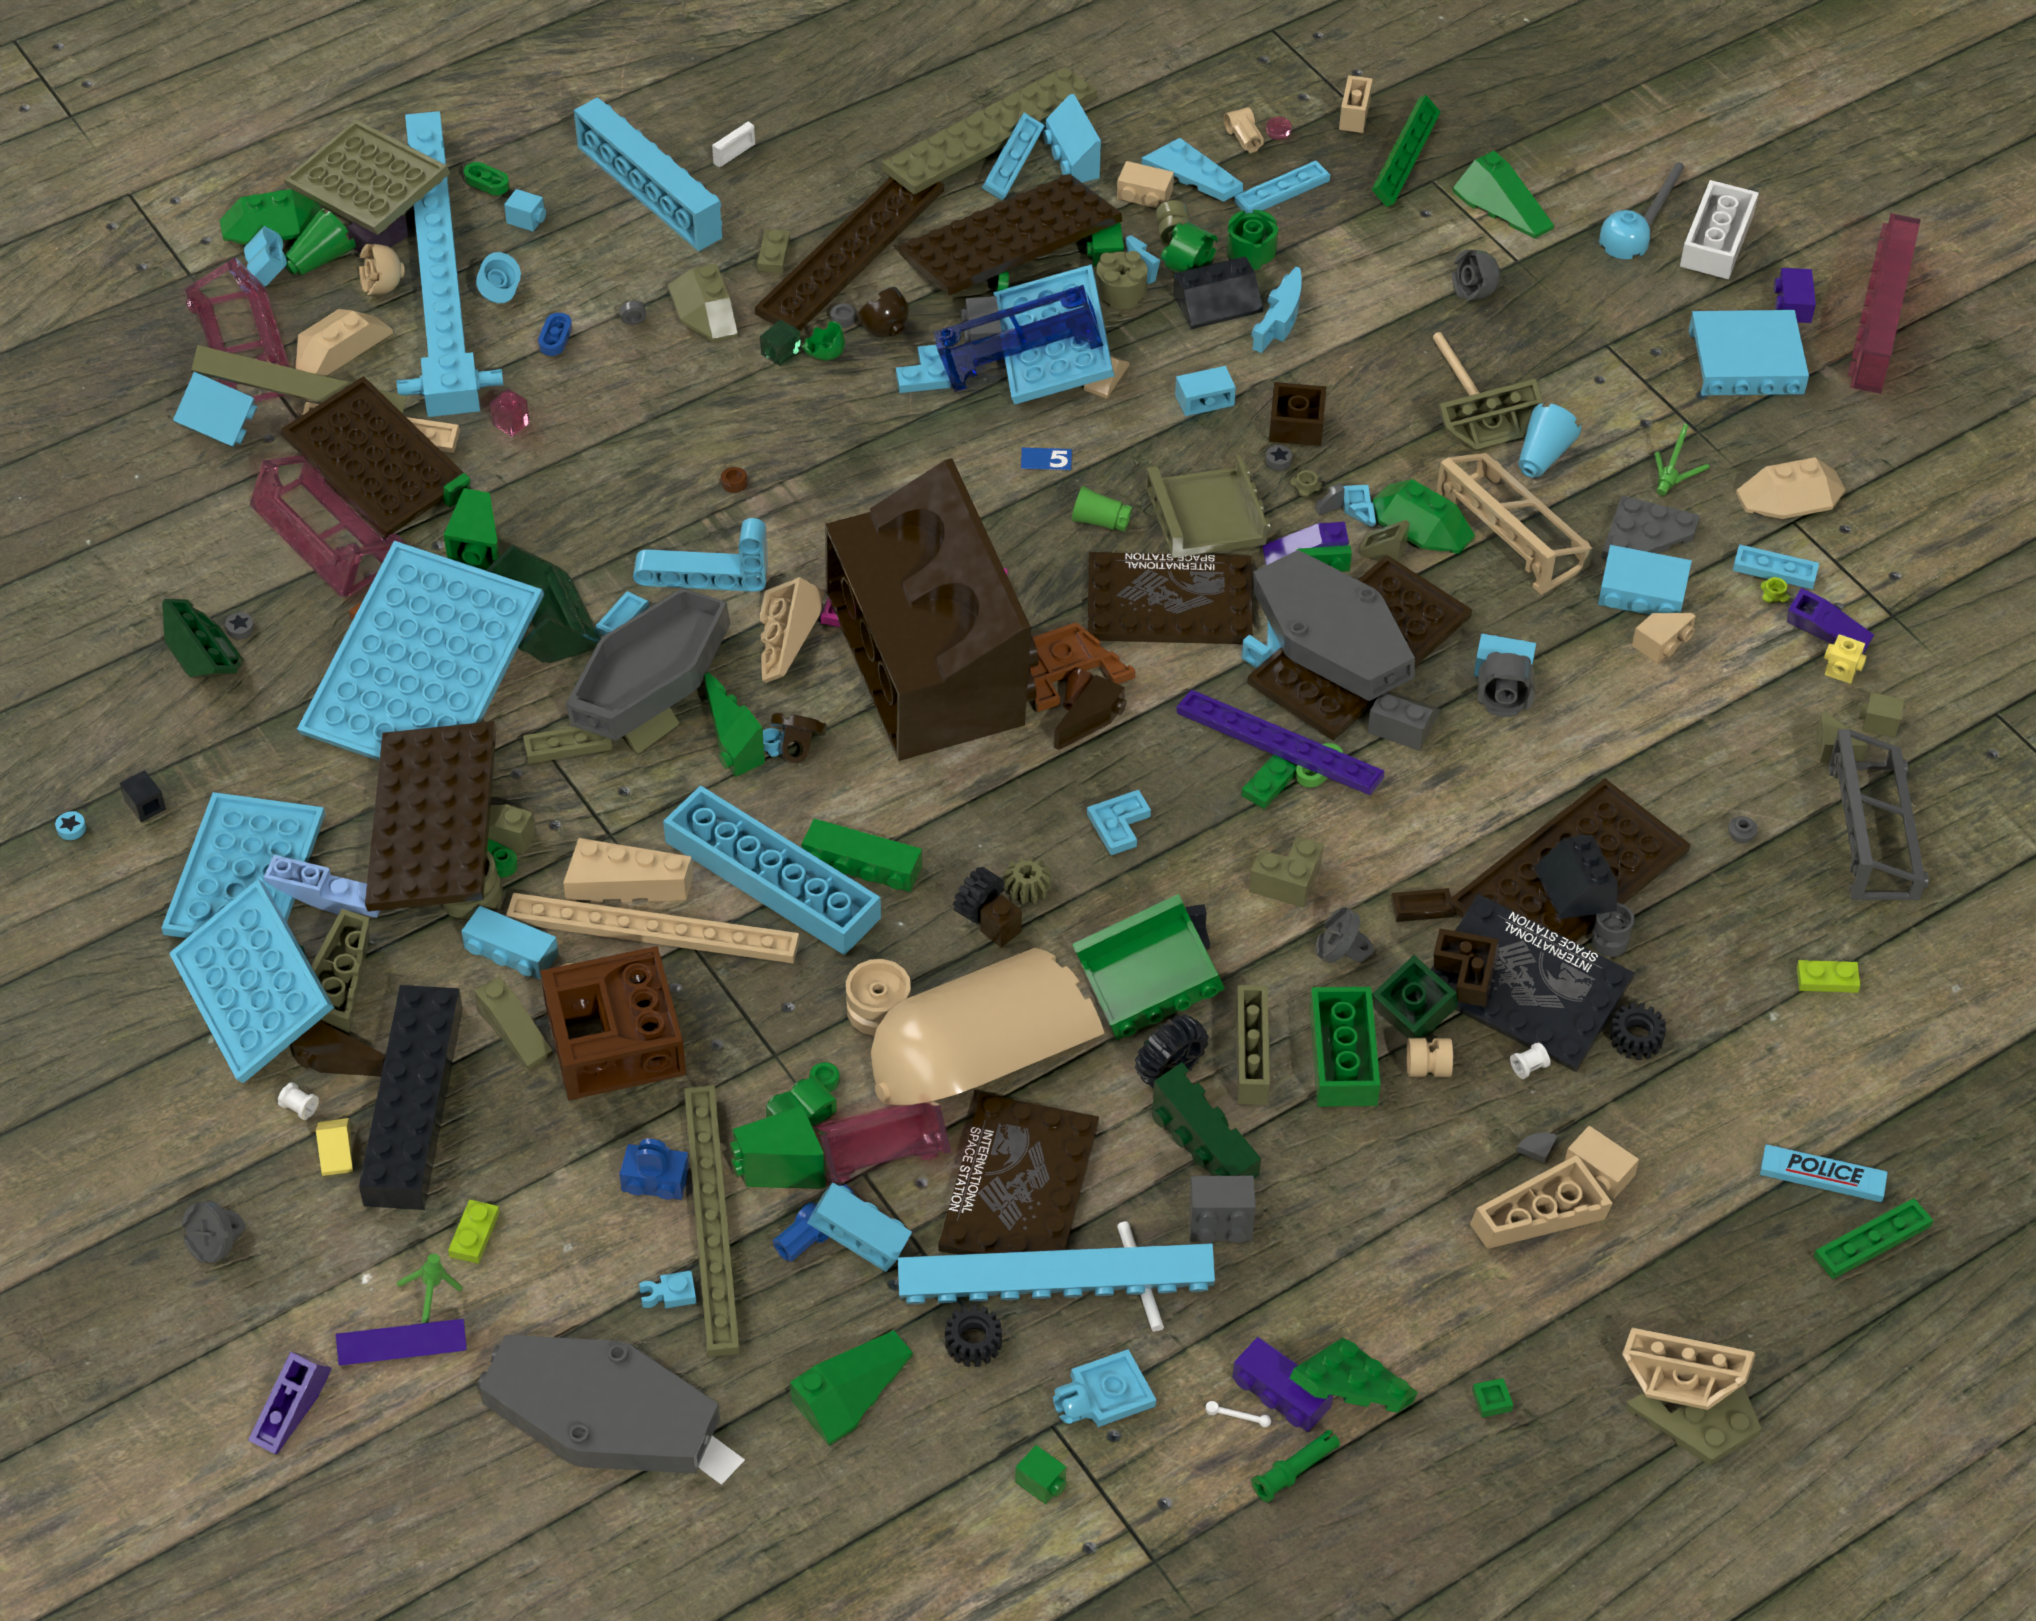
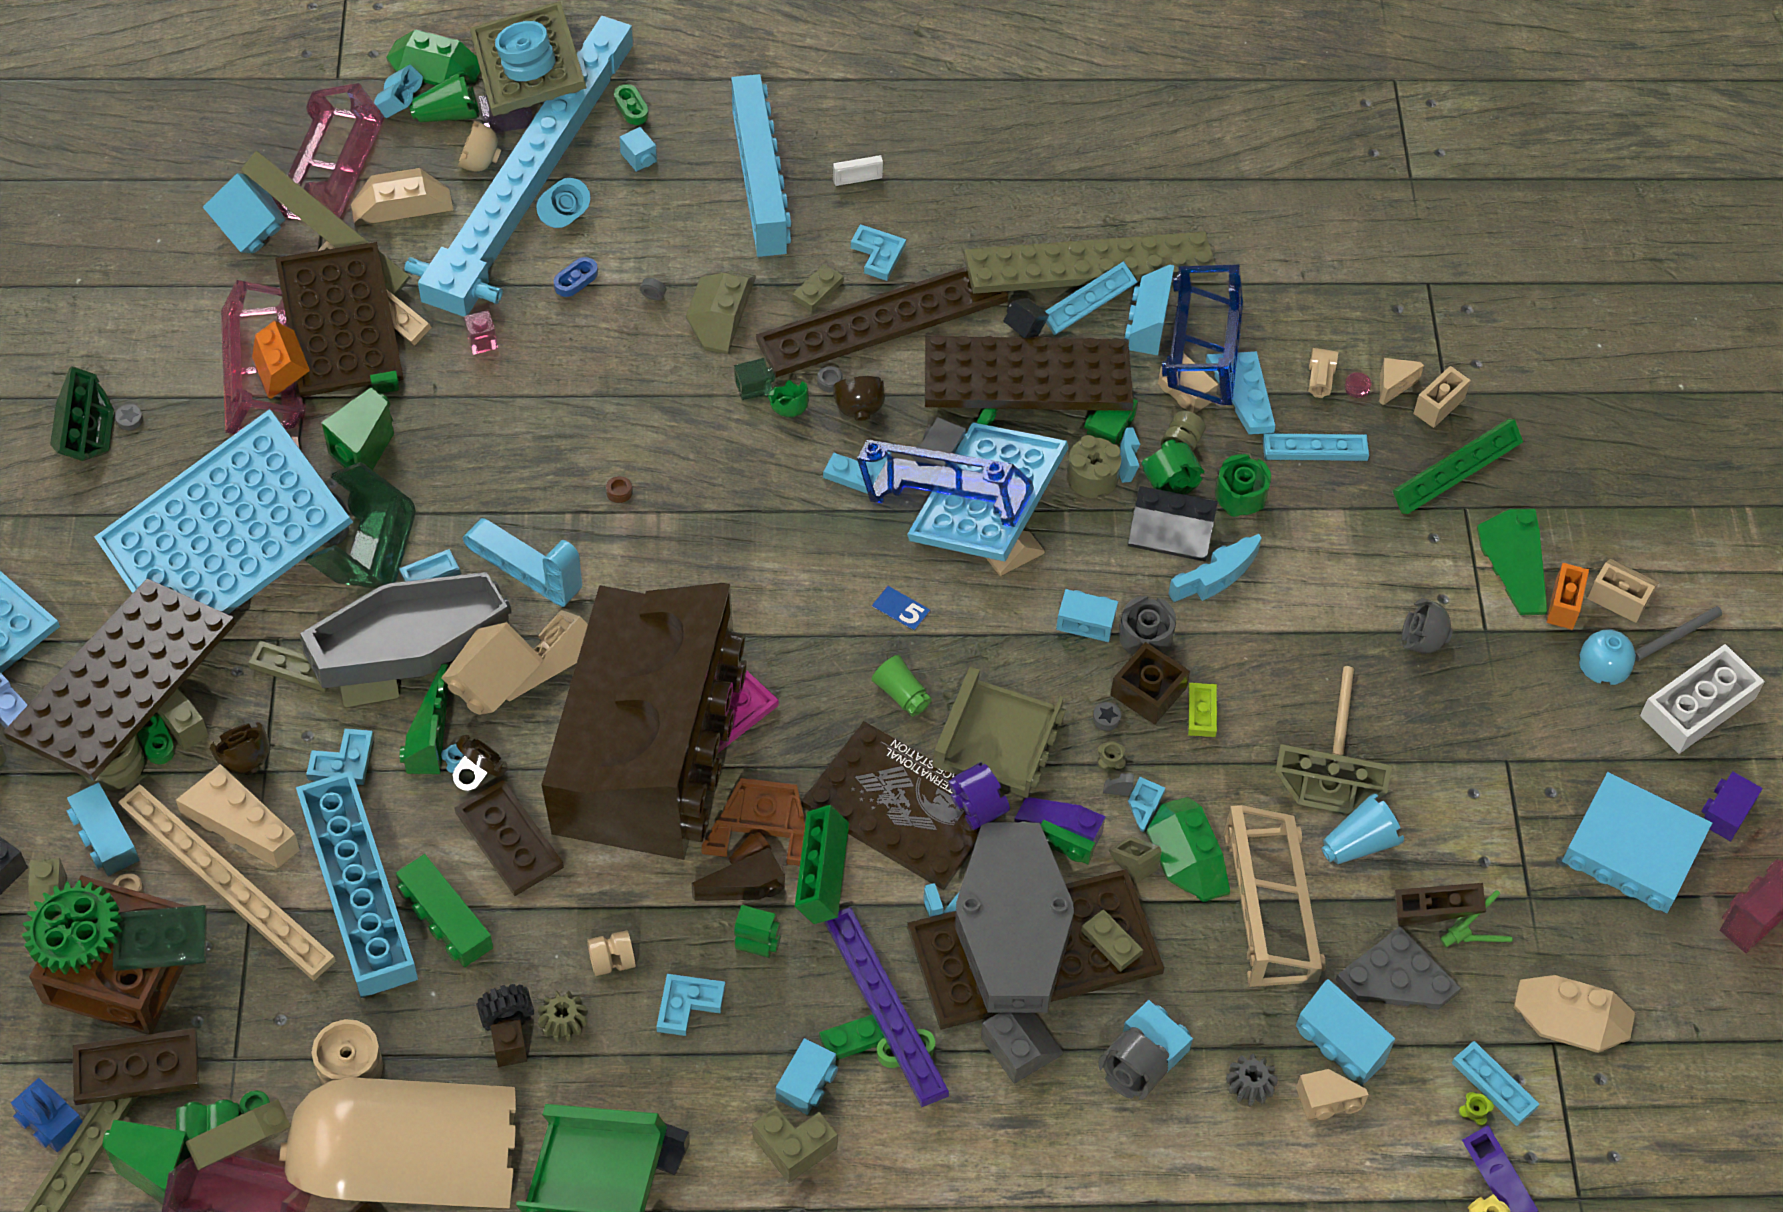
camera: 30 degrees right, 5 degrees up
none -> green gear [22,880,122,975]
none -> dark brown plate [73,1028,200,1105]
none -> clear green tile [113,905,207,971]
none -> olive slope [185,1099,291,1170]
none -> dark brown cylinder [210,723,269,775]
none -> orange slope [252,320,310,399]
none -> medium azure plate [306,729,374,785]
none -> tan slope [442,622,544,715]
none -> dark brown plate [454,780,564,896]
none -> medium azure wheel [495,21,555,81]
none -> tan wheel [587,930,636,976]
none -> green brick [734,905,781,958]
none -> medium azure brick [776,1038,838,1115]
none -> green brick [794,805,849,924]
none -> medium azure plate [851,224,906,281]
none -> dark purple brick [948,762,1010,830]
none -> black brick [1003,298,1049,338]
none -> olive plate [1081,909,1143,972]
none -> dark grey brick [1118,596,1176,655]
none -> clear blue windscreen [1162,264,1244,405]
none -> lime plate [1188,683,1217,737]
none -> dark grey gear [1226,1053,1278,1106]
none -> tan slope [1379,358,1424,405]
none -> dark brown slope [1395,883,1486,927]
none -> orange brick [1546,563,1589,630]
none -> tan slope [1587,559,1659,623]

